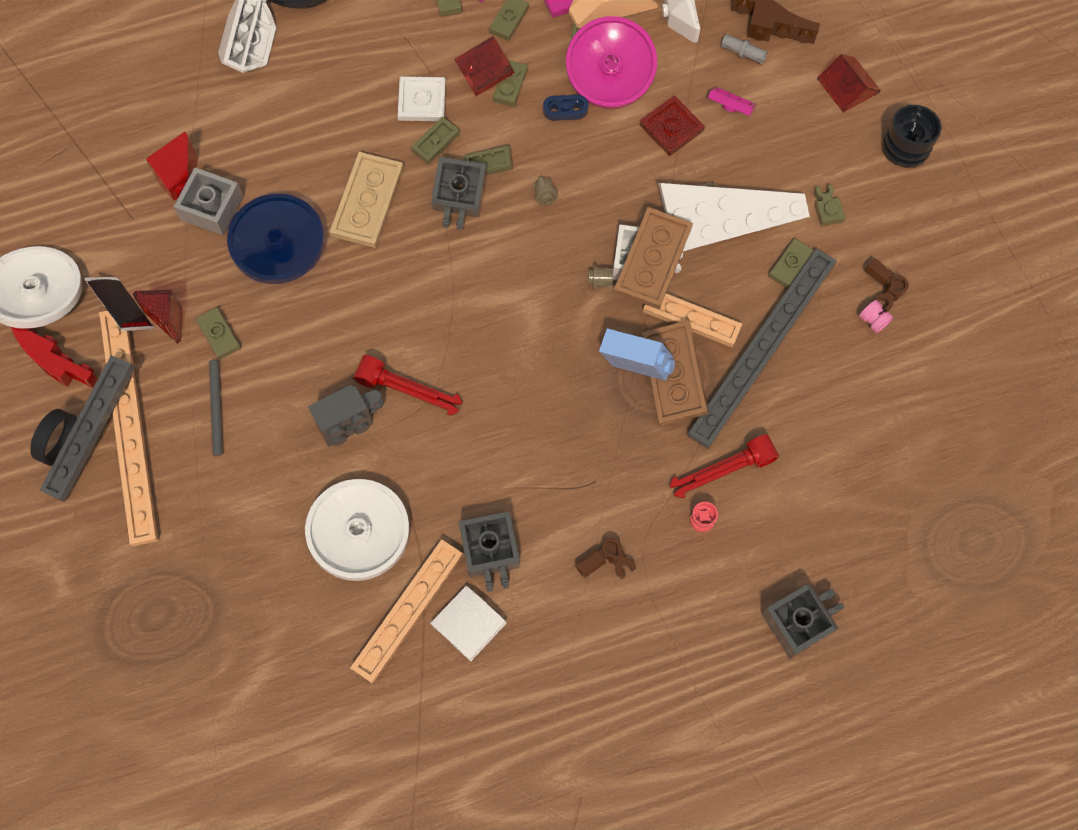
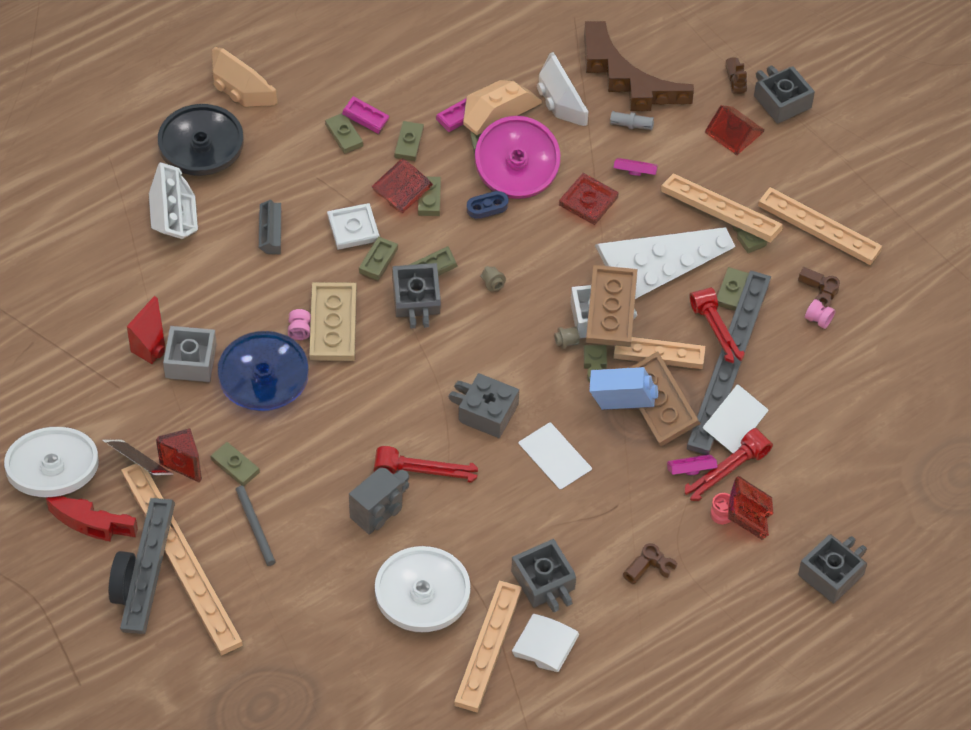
camera: 15 degrees left, 15 degrees down
black wheel [882,105,942,168] -> none
none -> dark grey piece [259,200,282,254]
none -> bright pink wheel [288,309,311,340]
none -> dark grey hinge [448,373,519,439]
none -> white sticker [519,423,592,489]
none -> olive plate [584,345,607,382]
none -> light nougat plate [661,173,782,243]
none -> dark pink plate [667,455,717,475]
none -> red piece [689,287,745,363]
none -> white sticker [703,385,768,453]
none -> reddish brown bar [725,57,747,94]
none -> clear red slope [728,476,774,540]
none -> dark grey hinge [754,65,815,124]
none -> light nougat plate [758,187,882,265]

